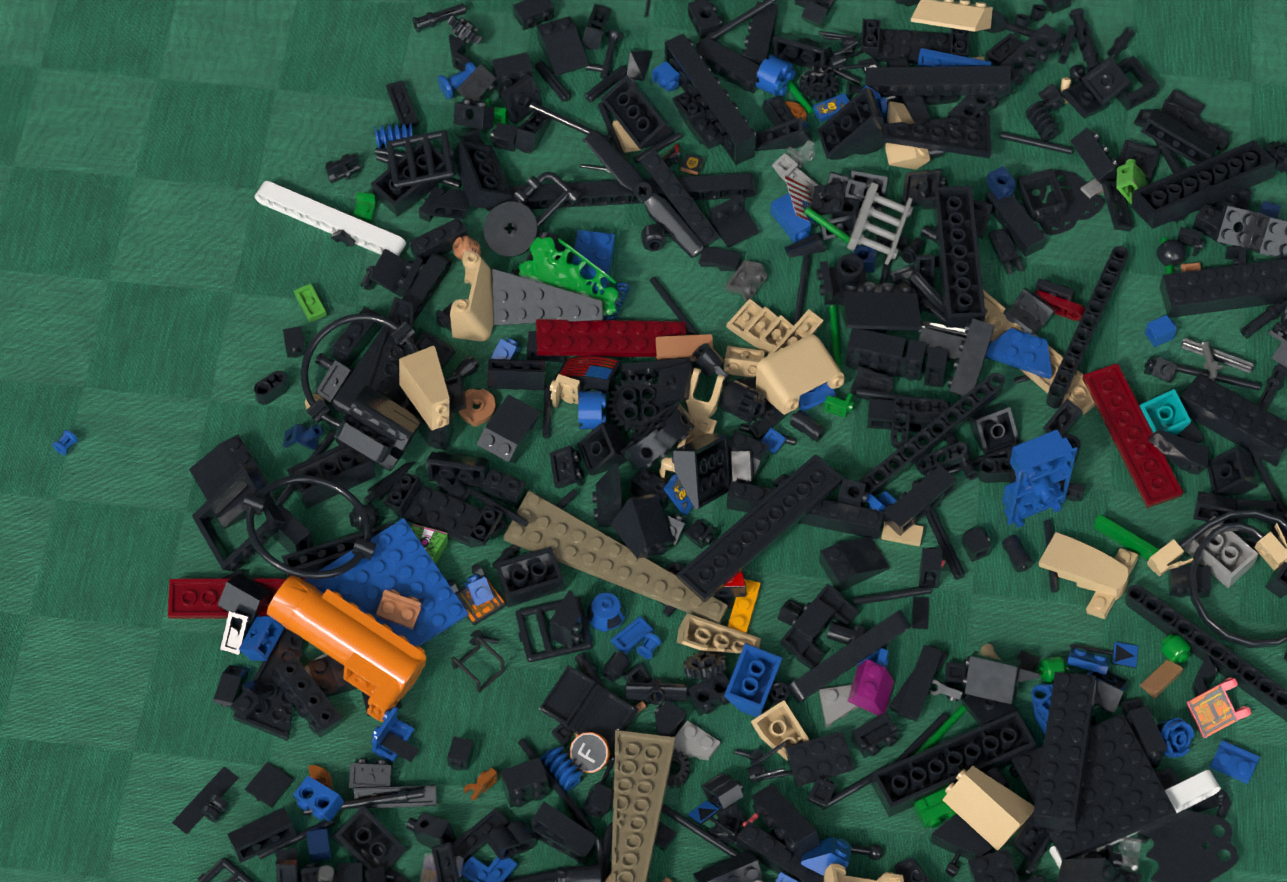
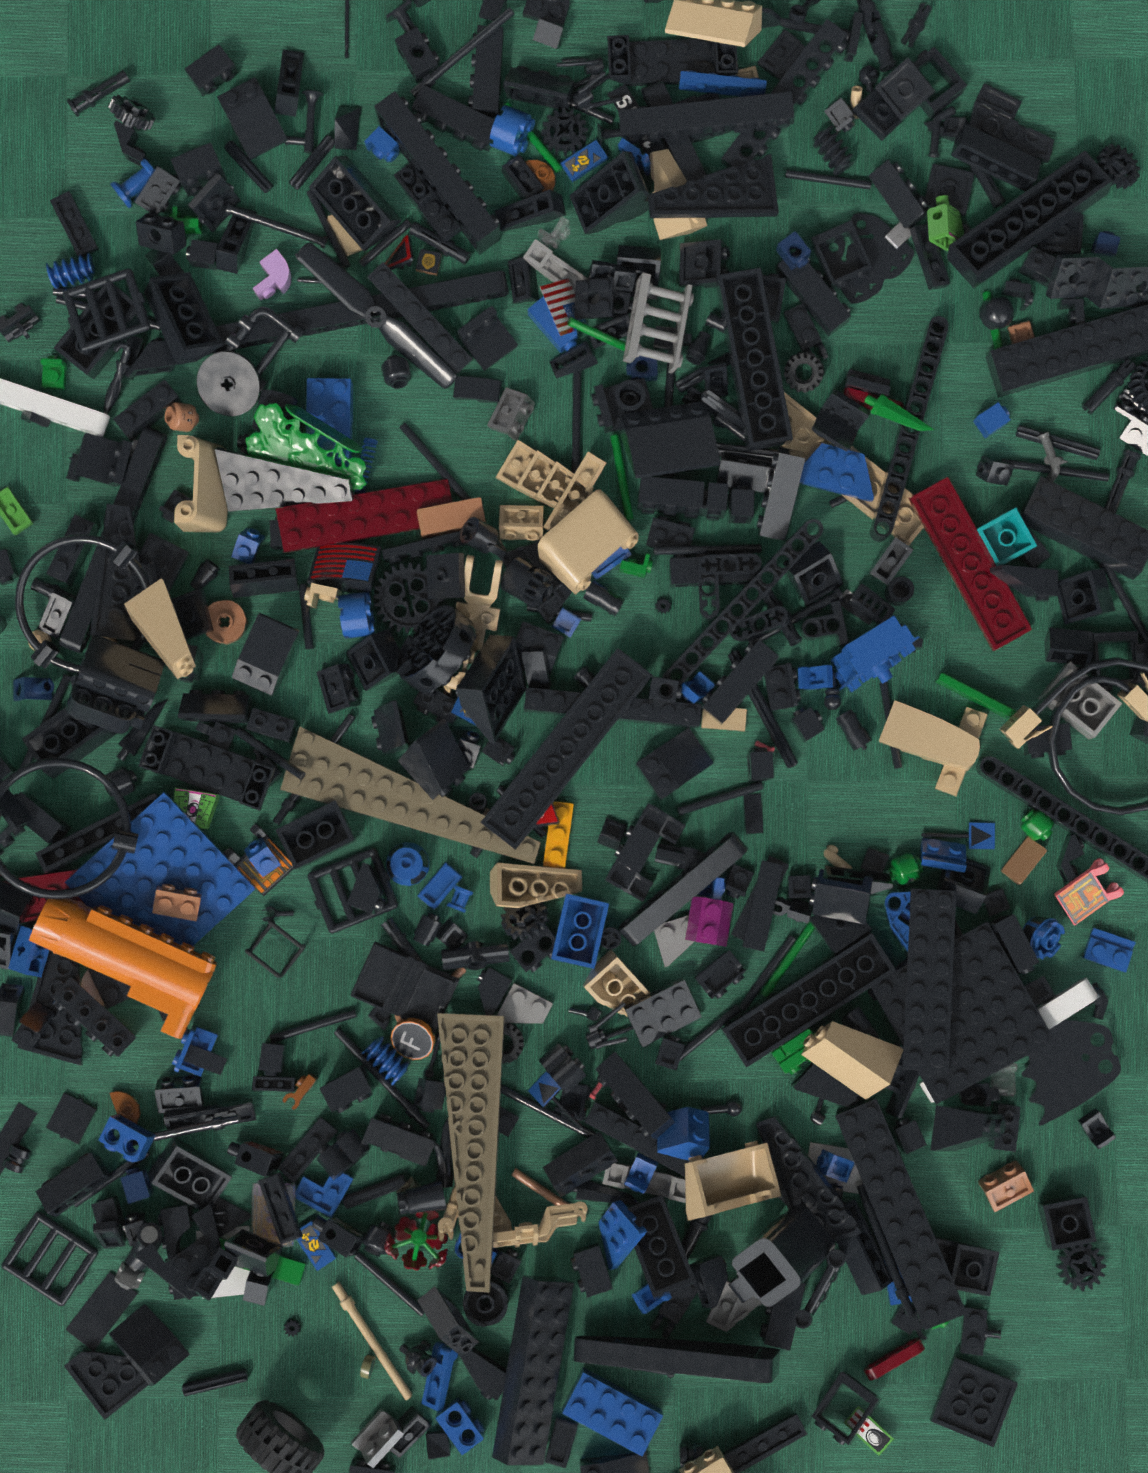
camera: 10 degrees left, 25 degrees up
none -> black piece [103,342,131,415]
none -> black piece [252,1075,296,1092]
none -> lavender brick [253,249,292,301]
none -> black bar [269,1009,357,1043]
none -> black pin [409,221,471,265]
none -> black slope [508,257,539,303]
none -> black piece [655,598,671,615]
none -> black bracket [725,864,754,899]
none -> black bracket [764,662,801,711]
none -> black tyre [784,351,824,393]
none -> blue bracket [798,665,833,690]
none -> black bar [824,668,841,710]
none -> green bar [865,394,934,431]
none -> black piece [923,106,956,158]

